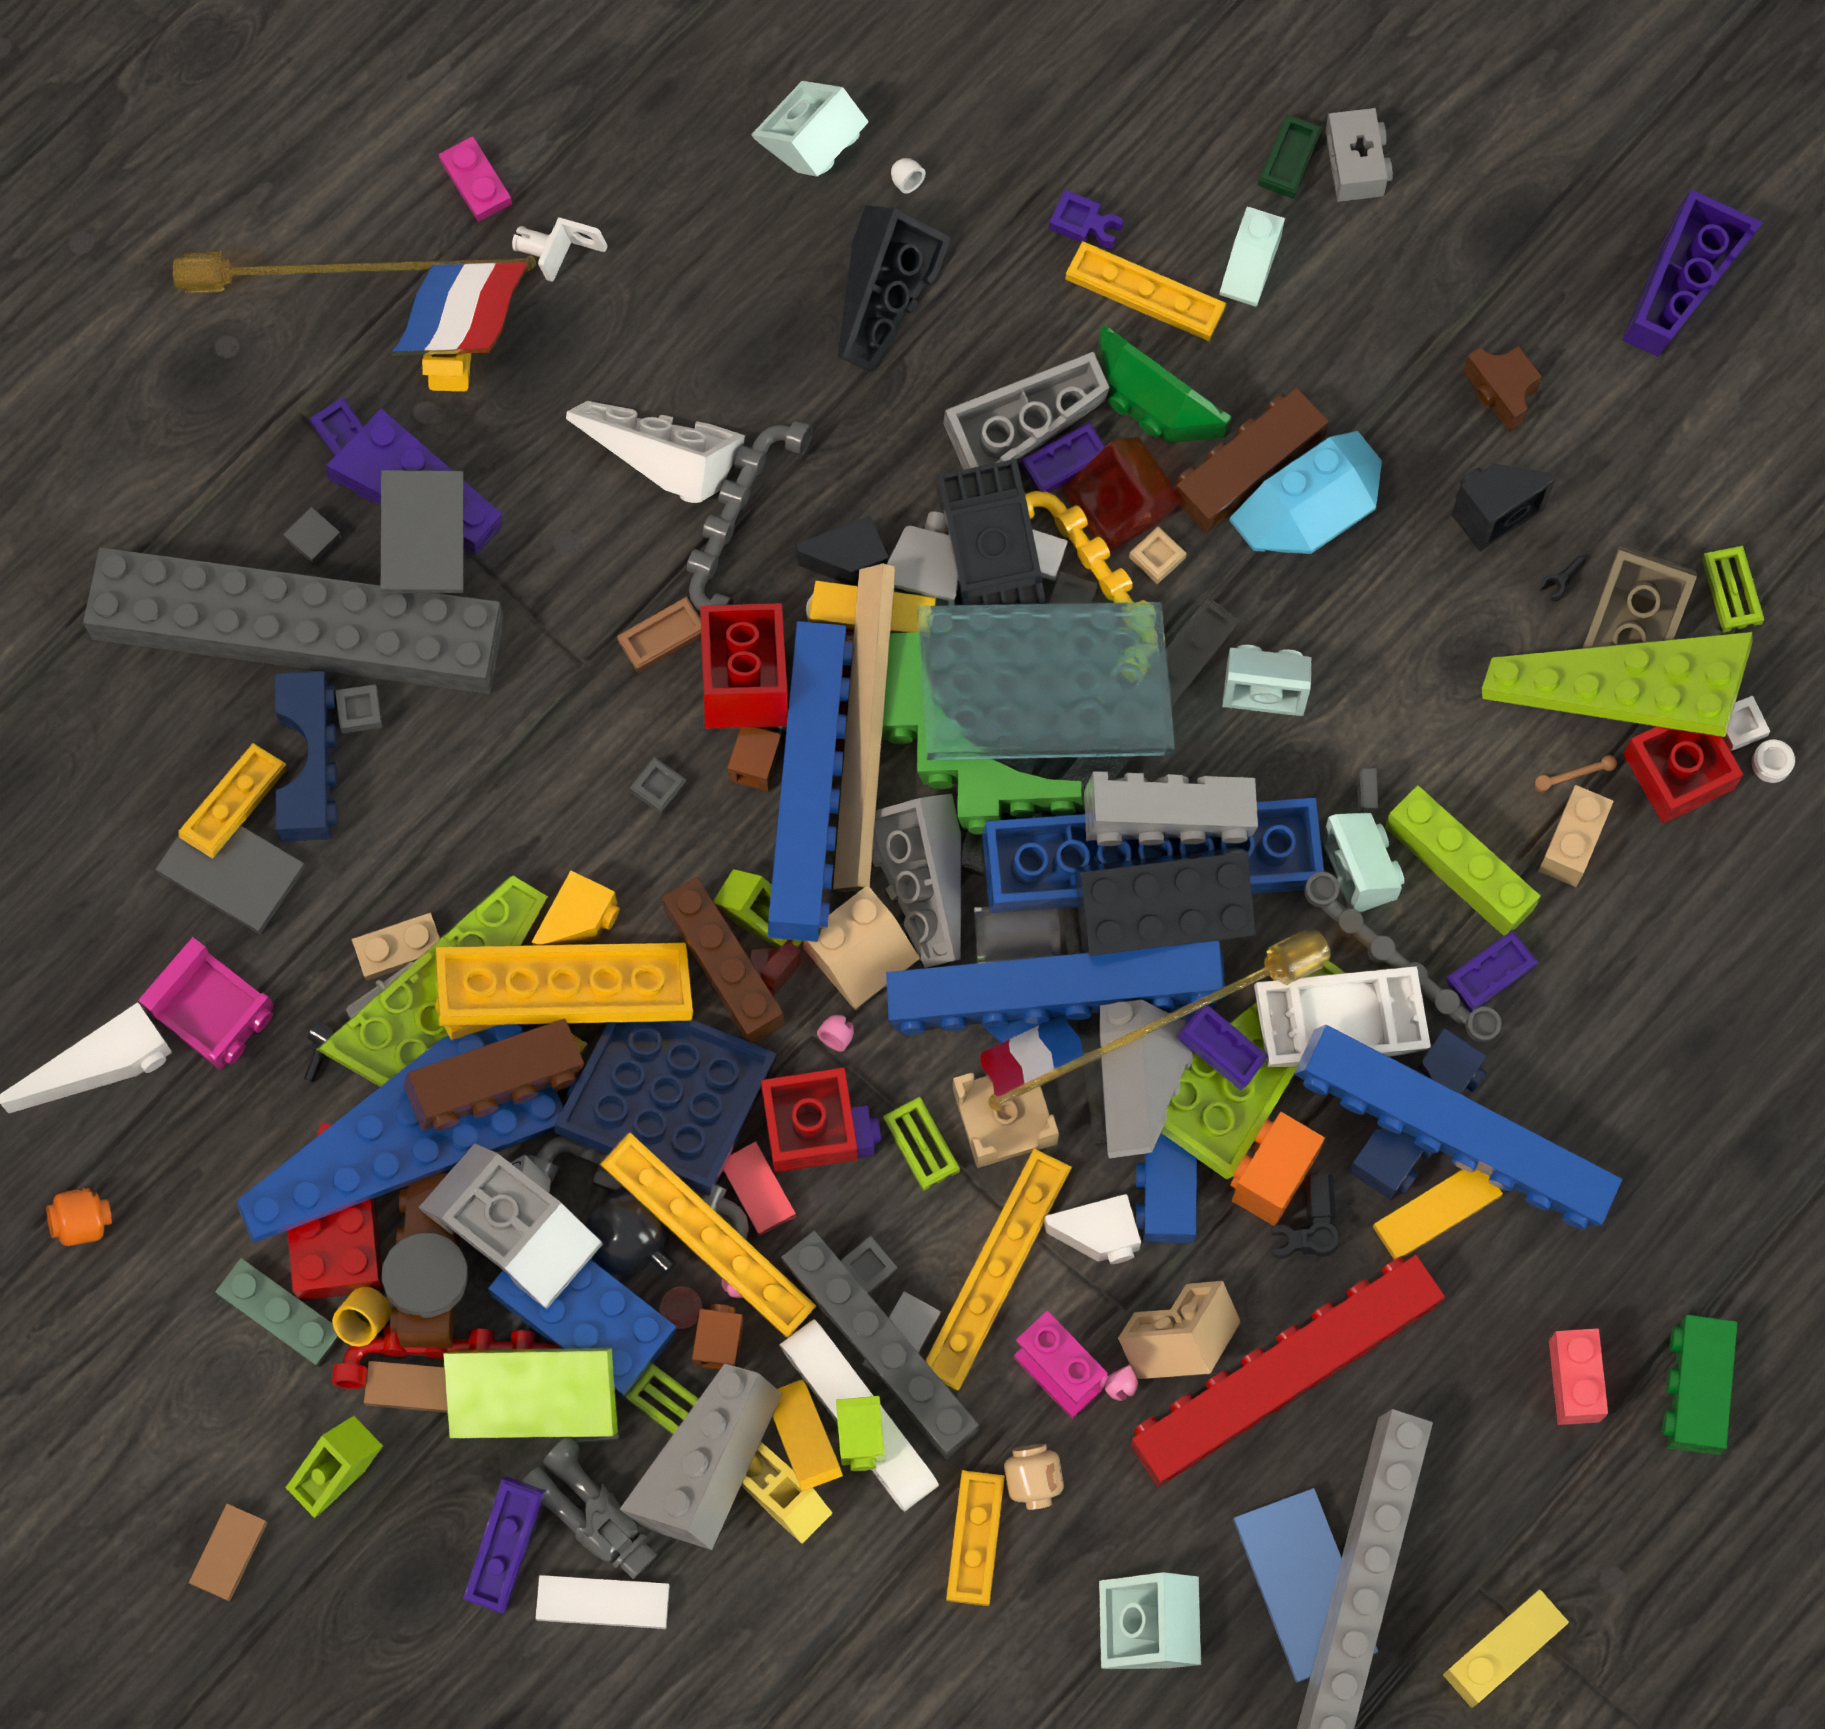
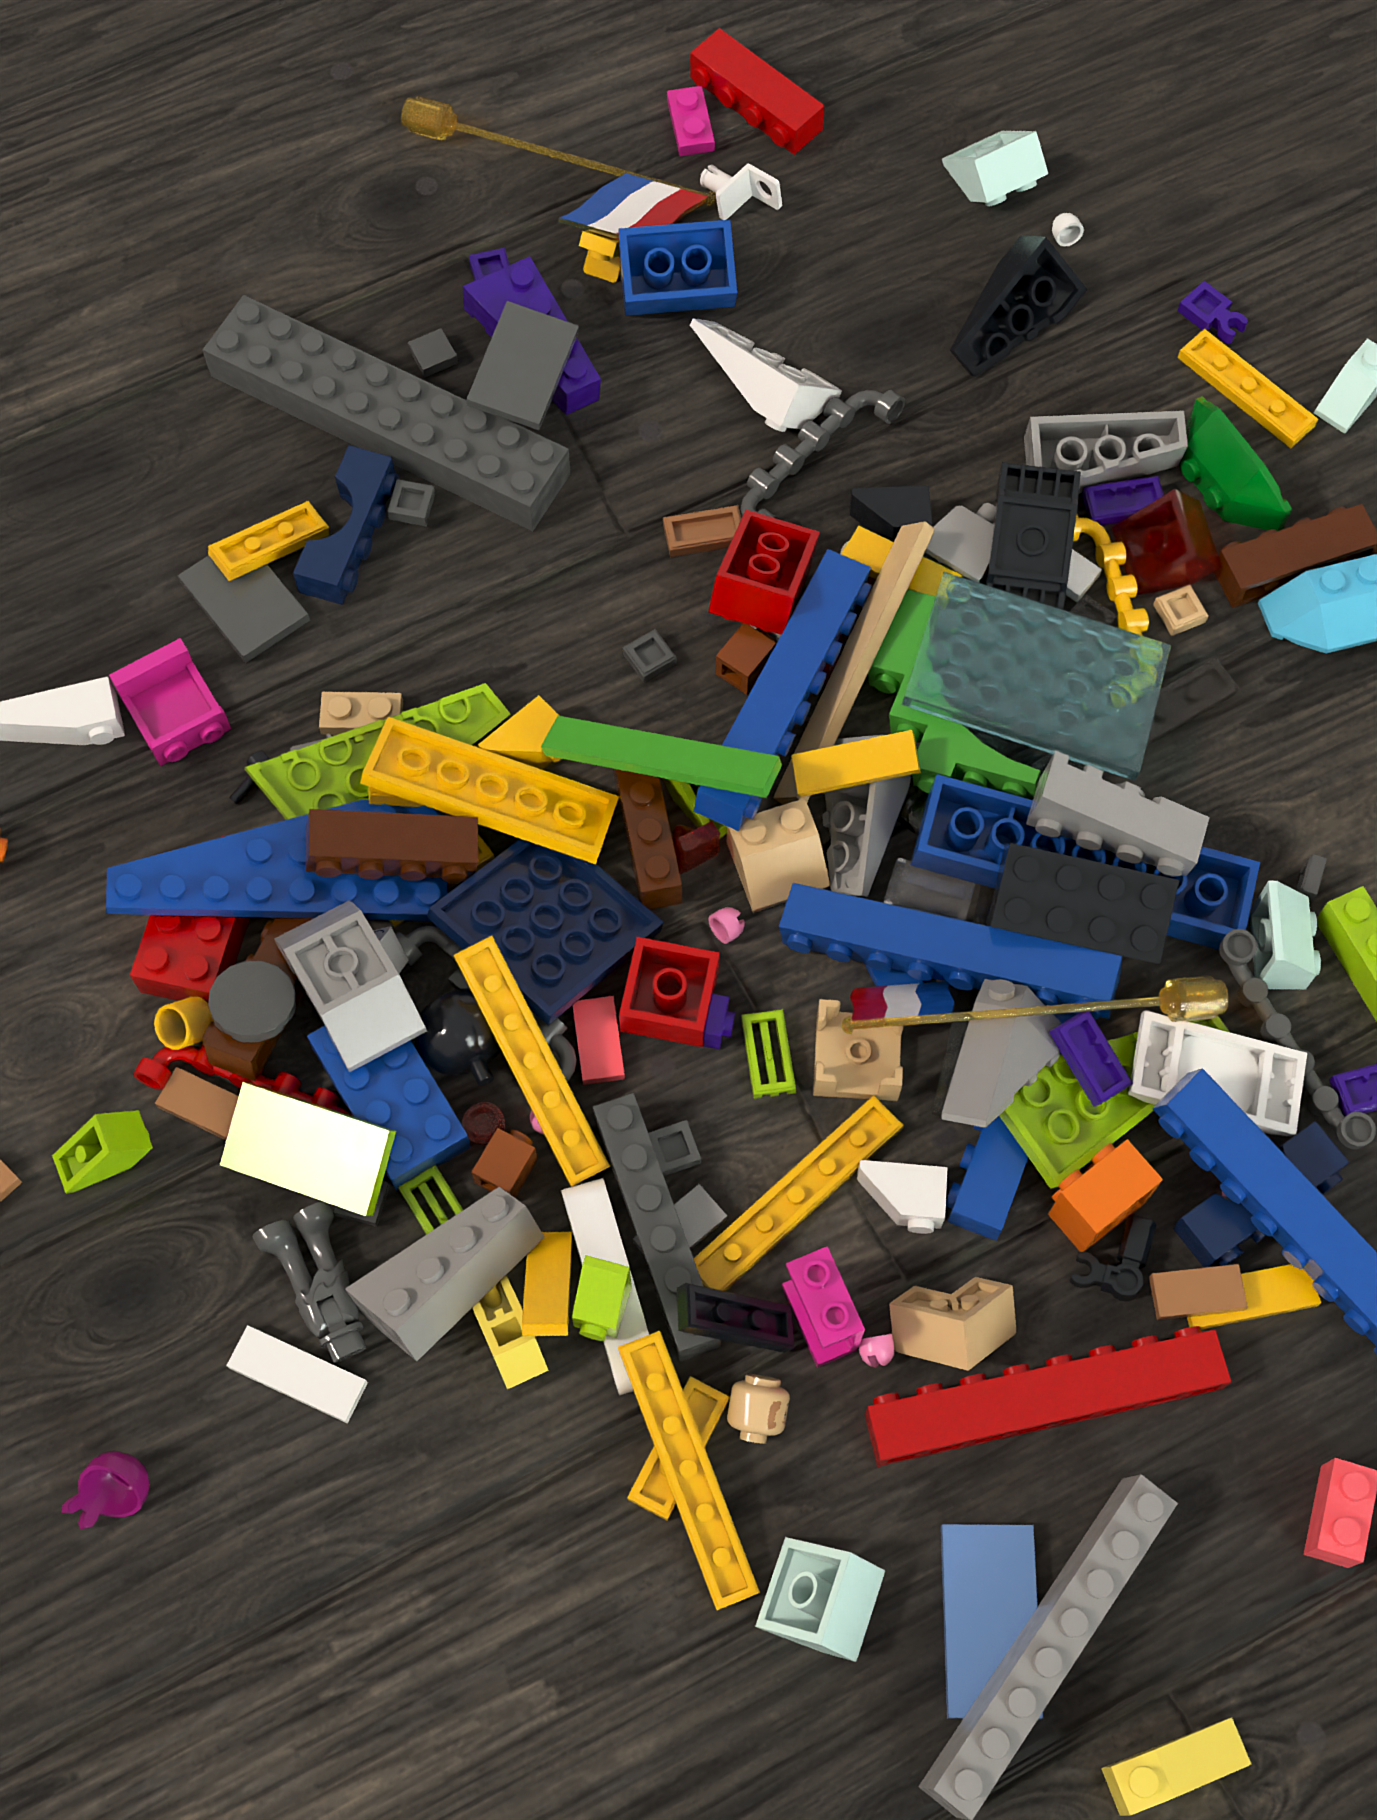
camera: 20 degrees right, 5 degrees down
sand green plate [215,1258,340,1368] -> none
dark purple tile [463,1476,546,1614] -> none
light aqua slope [1222,645,1311,716] -> none
none -> bright green tile [541,716,782,798]
none -> yellow tile [617,1331,760,1610]
none -> blue slope [618,220,737,316]
none -> black tile [677,1283,794,1353]
none -> red brick [690,28,825,155]
none -> yellow tile [791,730,921,797]
none -> medium nougat tile [1149,1264,1248,1320]

